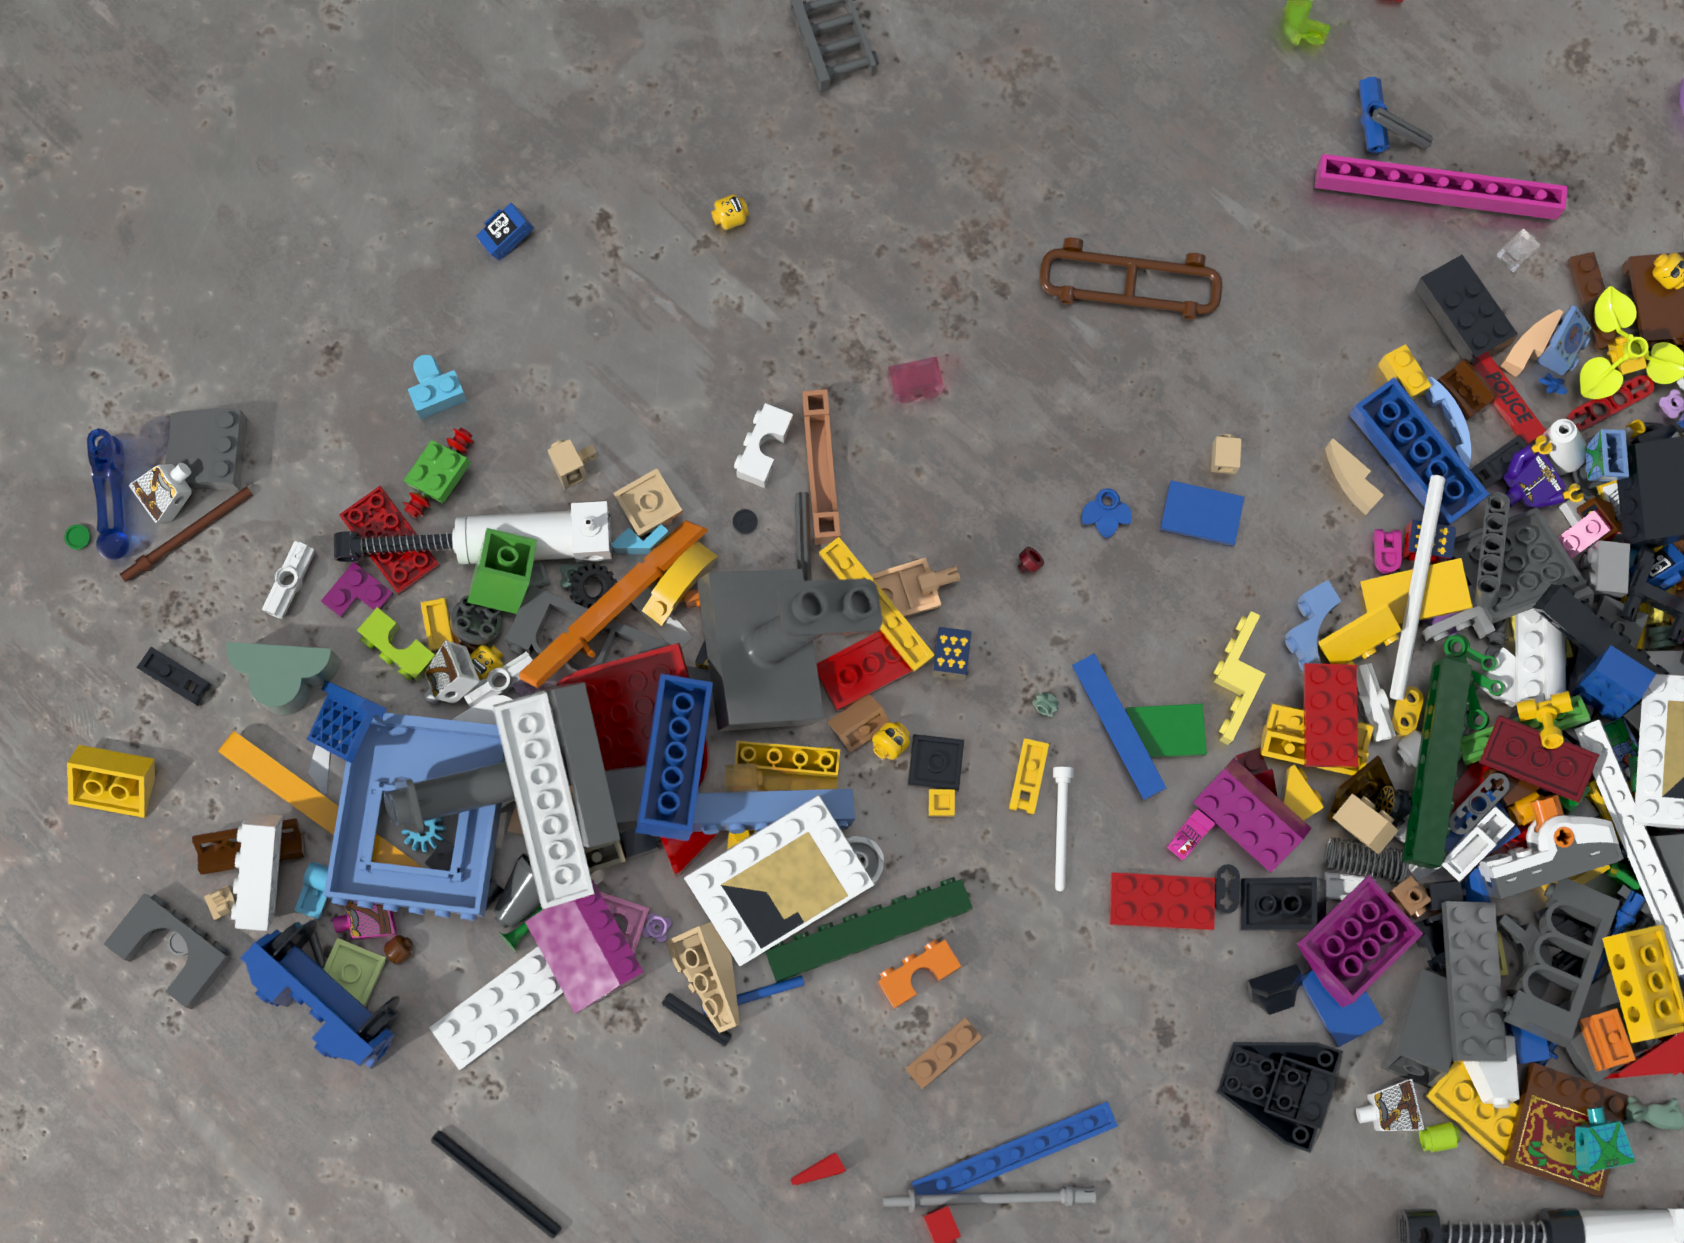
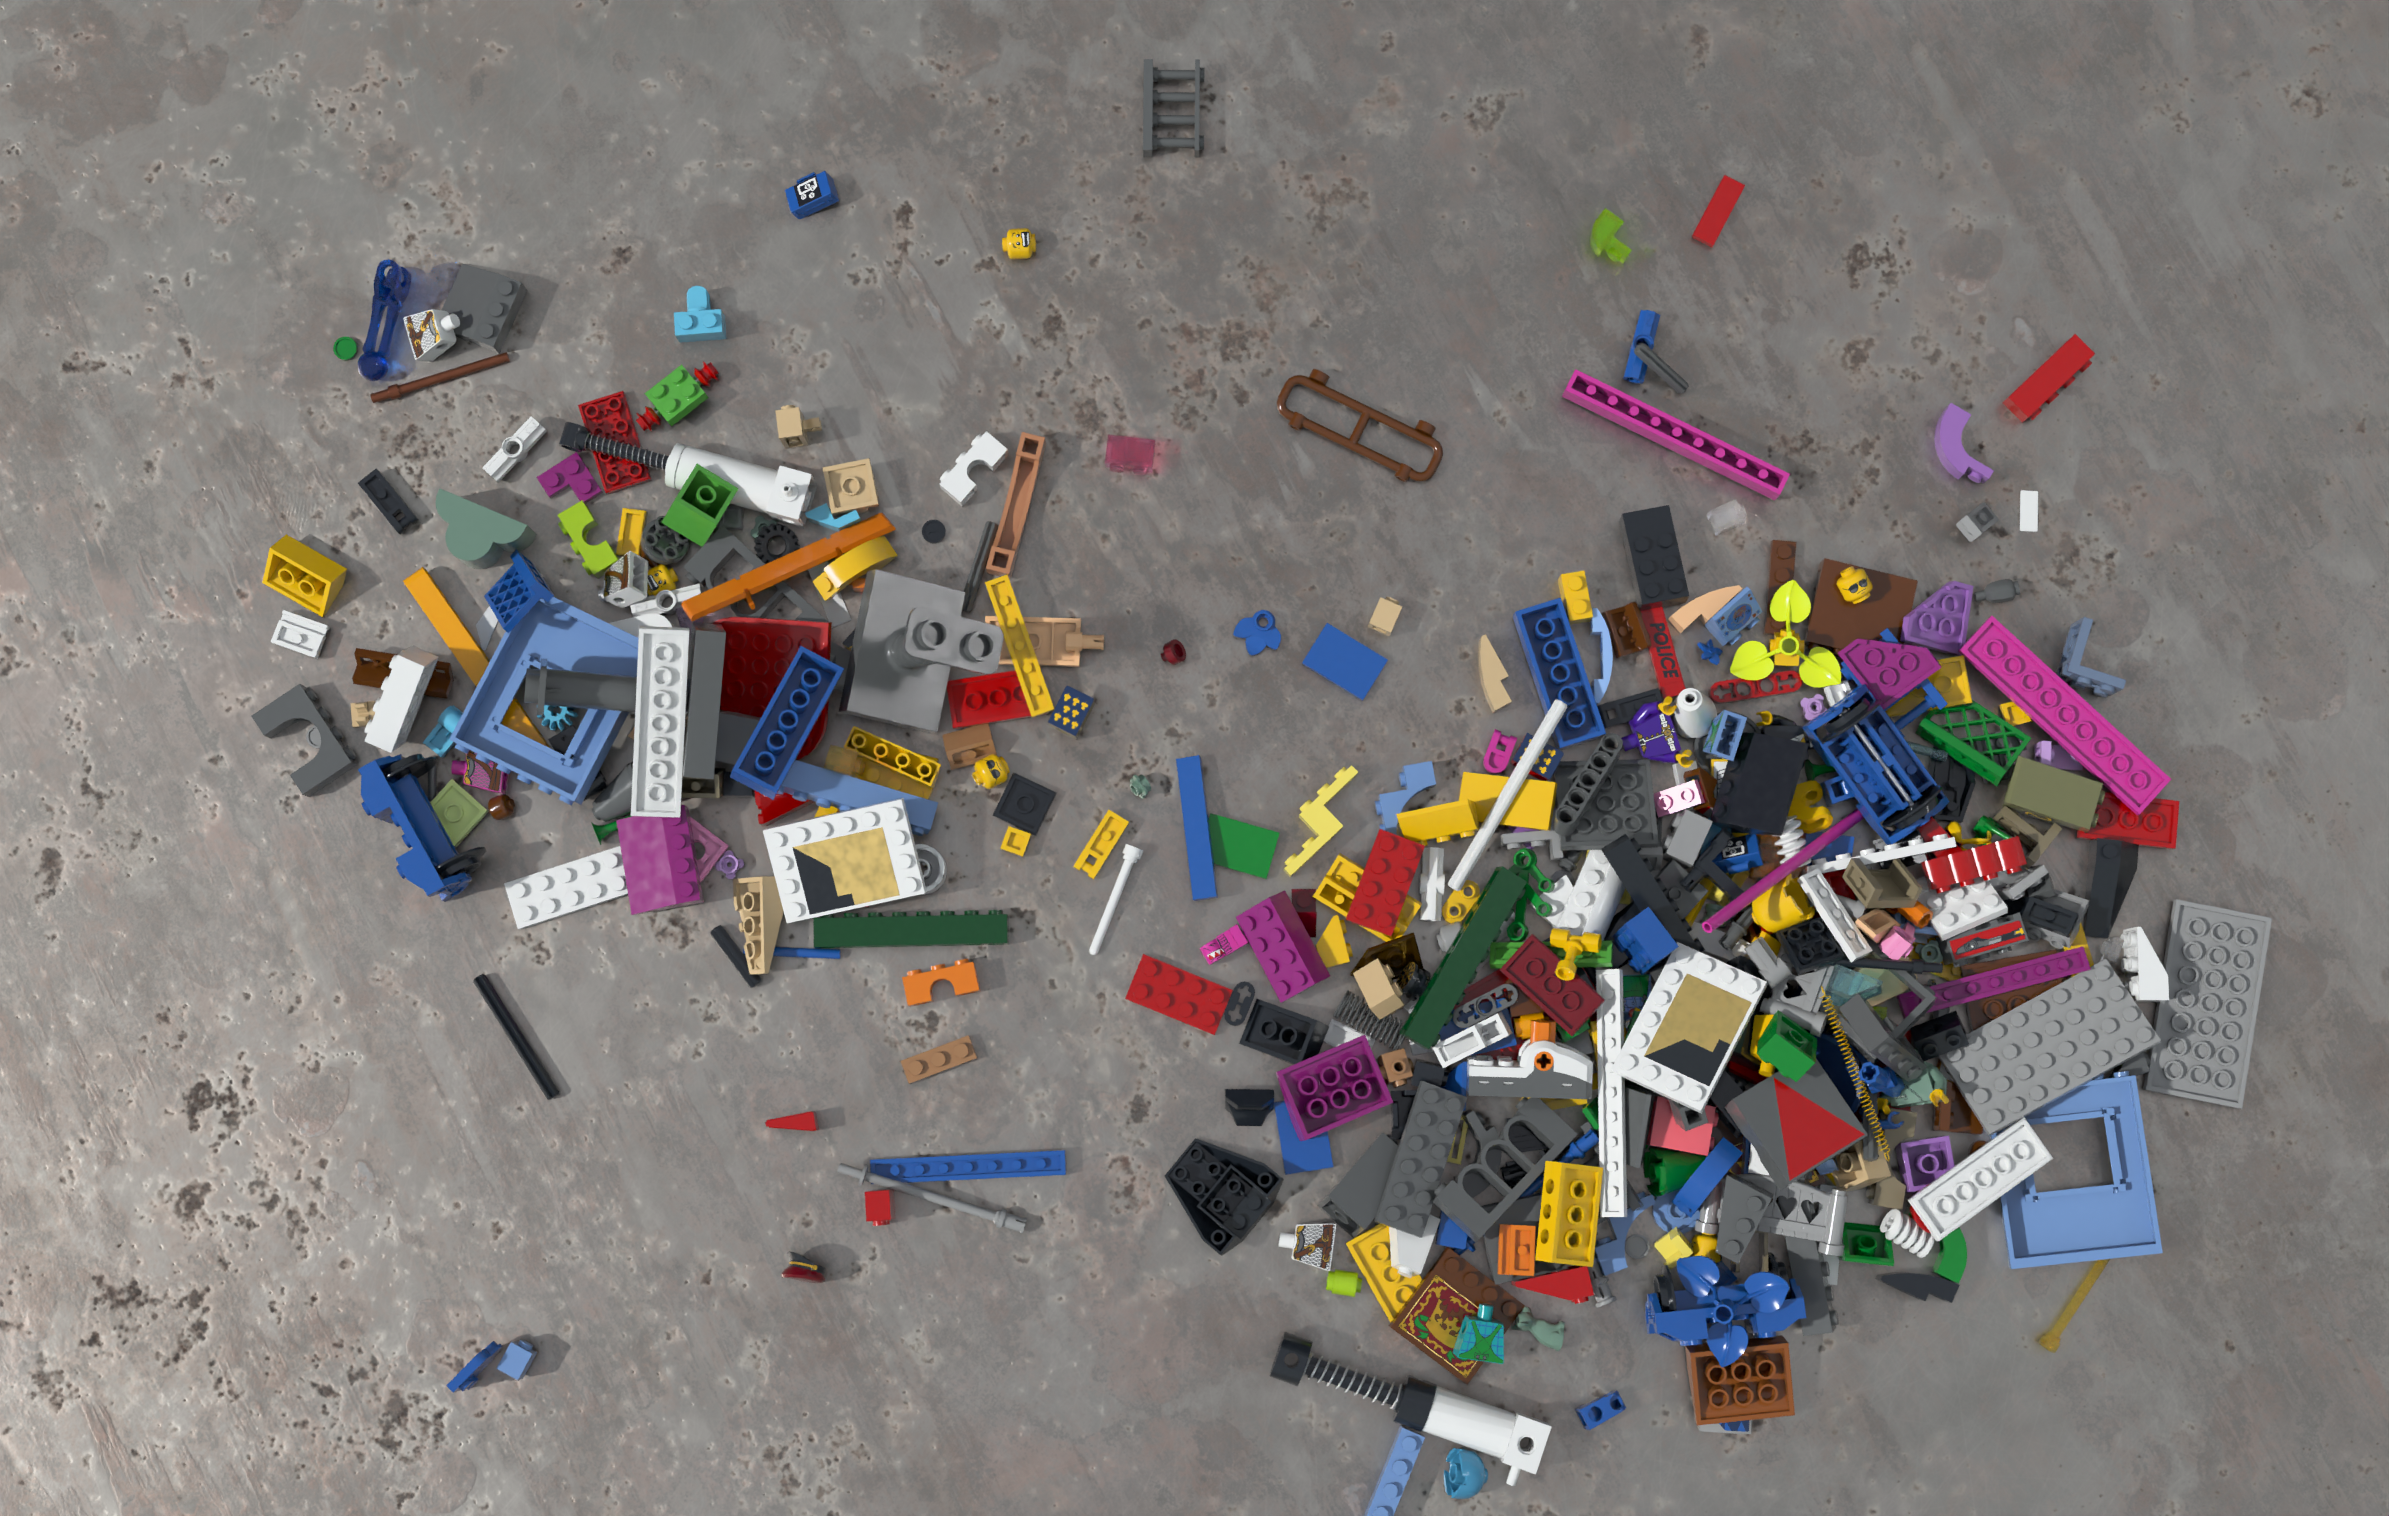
camera: 25 degrees right, 5 degrees up
none -> white plate [271,610,330,659]

